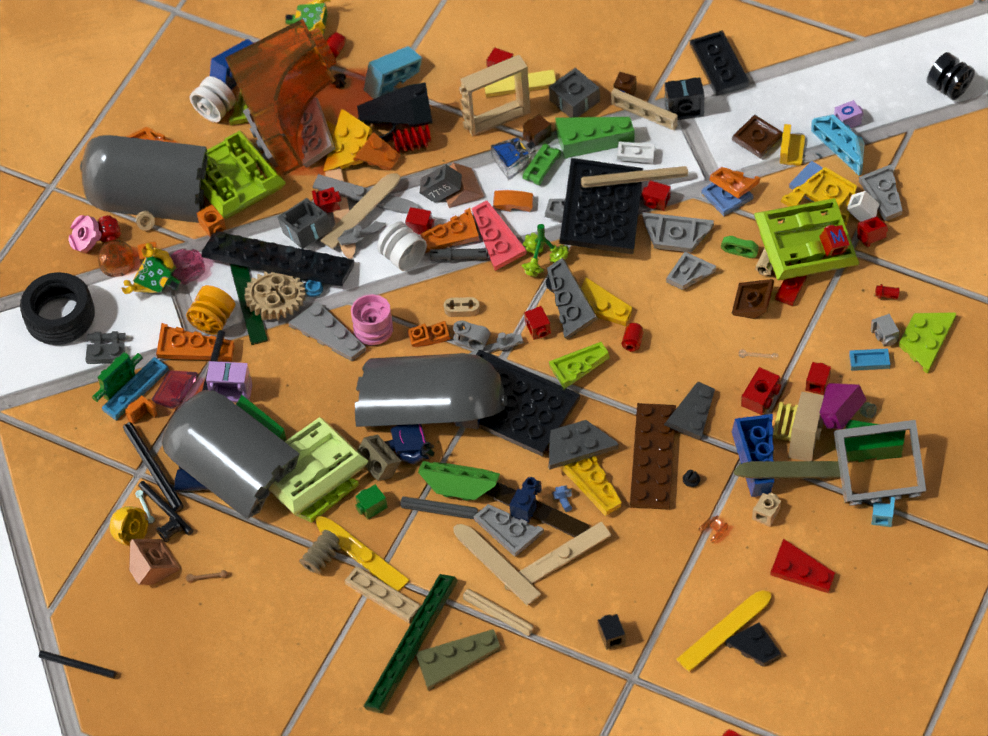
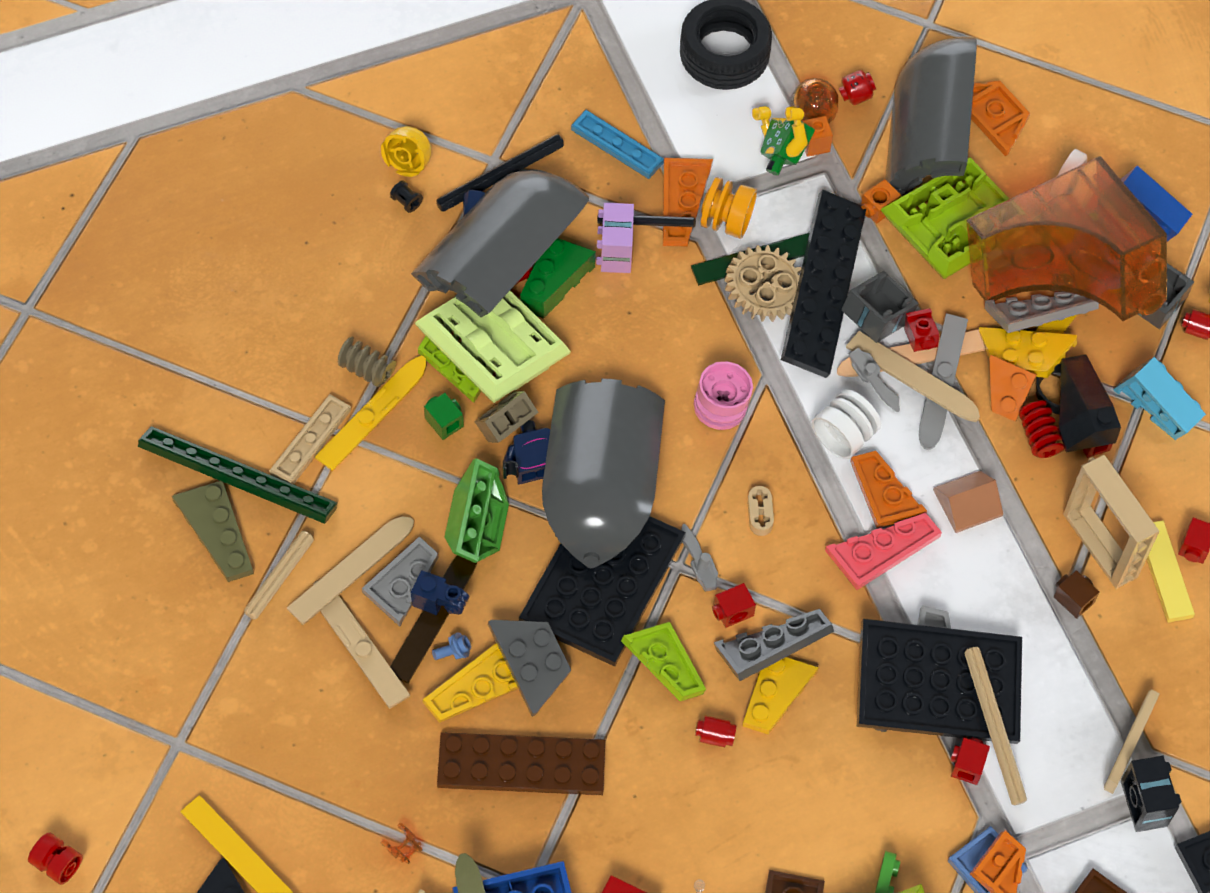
camera: 80 degrees right, 5 degrees up
black bar [38,650,116,679] -> none
bright pink plate [69,215,101,253] -> none
dark grey plate [85,331,126,364] -> none
green plate [92,352,143,402] -> none
orange bracket [125,395,158,424] -> none
nougat slope [129,539,180,585] -> none
light aqua hinge [135,490,155,524] -> none
tan tile [136,211,155,231] -> none
black bar [138,481,194,535] -> none
clear pink slope [151,370,199,409] -> none
clear pink plate [170,248,205,285] -> none
medium nougat hinge [186,570,228,583] -> none
light grey wing [289,301,366,361] -> none
dark azure plate [304,280,323,297] -> none
black piece [331,73,346,89] -> none
dark grey axle [400,496,478,519] -> none
red brick [405,207,435,235] -> none
orange slope [408,321,451,347] -> none
dark grey brick [419,164,462,203] -> none
dark grey pin [430,247,486,262] -> none
light grey piece [453,320,491,351] -> none
torso [491,137,537,180] -> none
orange slope [493,190,533,212] -> none
lime plant [521,224,568,277] -> none
bright green plate [522,143,561,186] -> none
dark grey container [549,67,600,117] -> none
bright green wedge [555,117,635,159] -> none
black brick [598,614,626,650] -> none
reddish brown brick [613,72,637,96] -> none
white plate [617,142,655,163] -> none
light grey wing [643,212,714,253] -> none
dark grey wing [664,382,715,440] -> none
light grey wing [666,252,716,290] -> none
black piece [683,470,700,487] -> none

